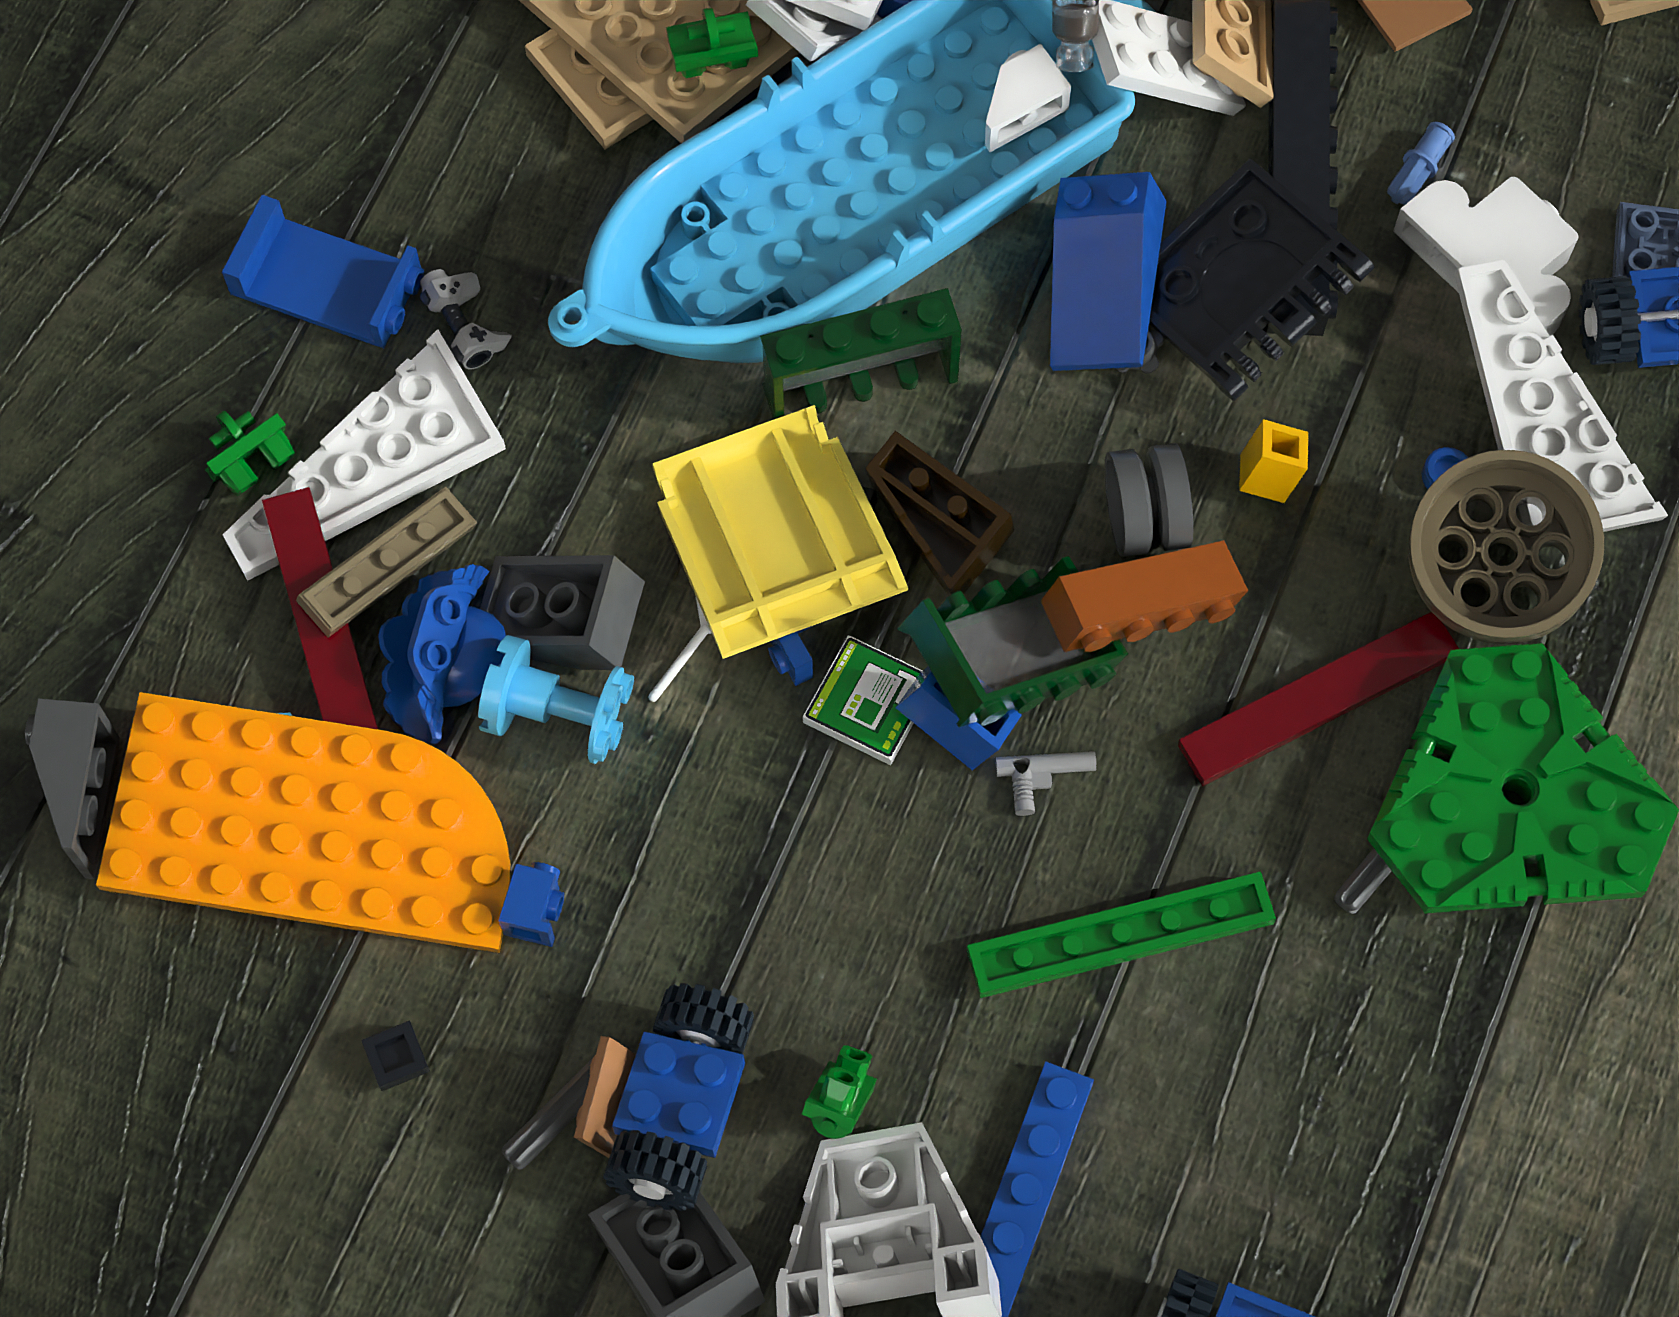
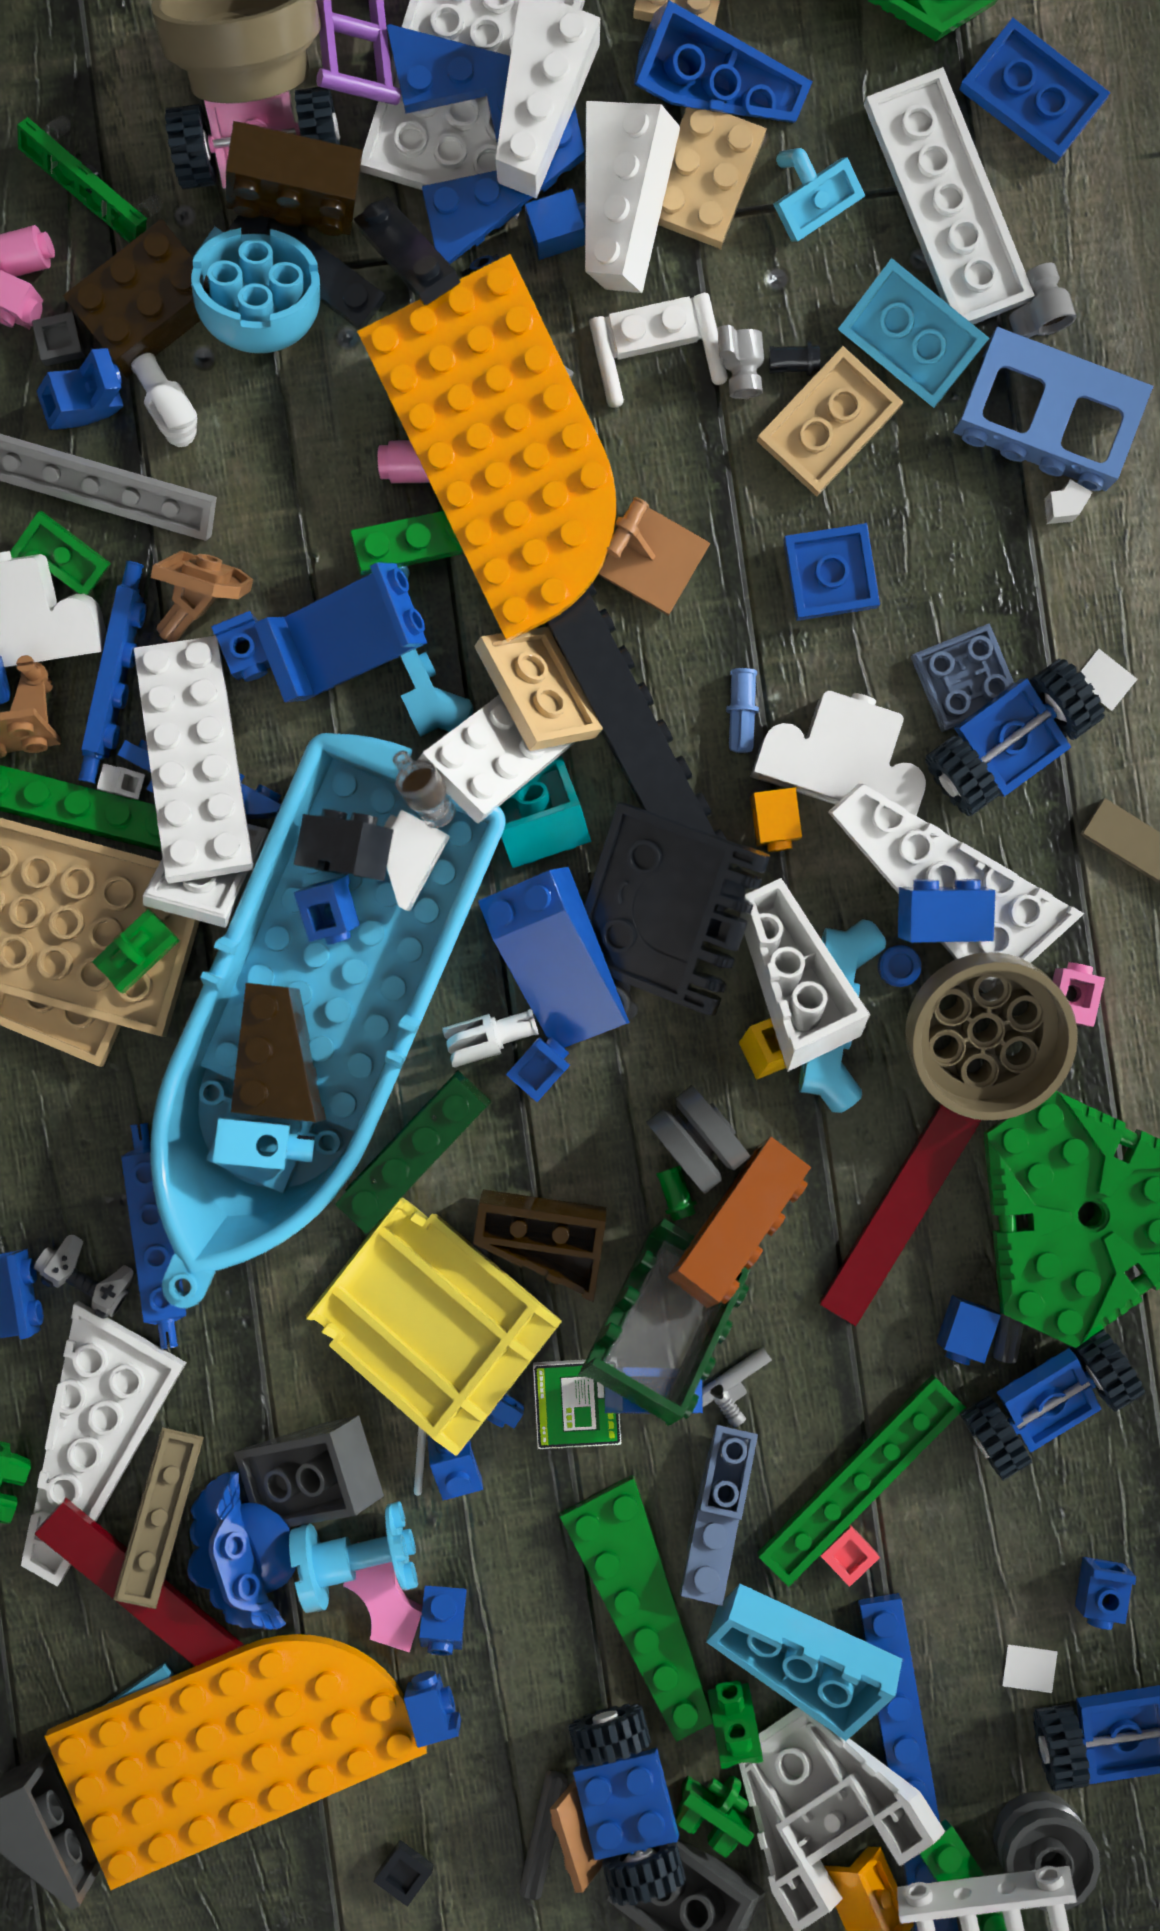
camera: 30 degrees left, 20 degrees up
none -> blue plate [121,1123,186,1349]
none -> medium azure torso [212,1117,315,1169]
none -> dark brown wedge [231,983,326,1122]
none -> black brick [293,809,394,881]
none -> blue brick [294,875,360,945]
none -> bright pink tile [343,1542,422,1652]
none -> blue bracket [419,1586,467,1656]
none -> blue bracket [427,1436,483,1501]
none -> white arm [442,1009,539,1068]
none -> teal slope [499,756,592,868]
none -> blue bracket [506,1037,570,1102]
none -> green wing [560,1474,713,1742]
none -> green pin [656,1165,697,1221]
none -> green hips [675,1776,754,1858]
none -> sand blue slope [679,1425,758,1606]
none -> medium azure wedge [706,1584,902,1741]
none -> white wedge [740,878,870,1071]
none -> light orange brick [750,787,802,852]
none -> blue plate [783,523,880,621]
none -> medium azure plate [799,919,886,1113]
none -> coral plate [820,1524,880,1587]
none -> blue brick [898,879,995,942]
none -> blue brick [936,1295,1001,1365]
none -> plate [960,1329,1145,1481]
none -> white sticker [1002,1645,1057,1693]
none -> bright pink brick [1053,962,1105,1027]
none -> blue brick [1075,1557,1136,1630]

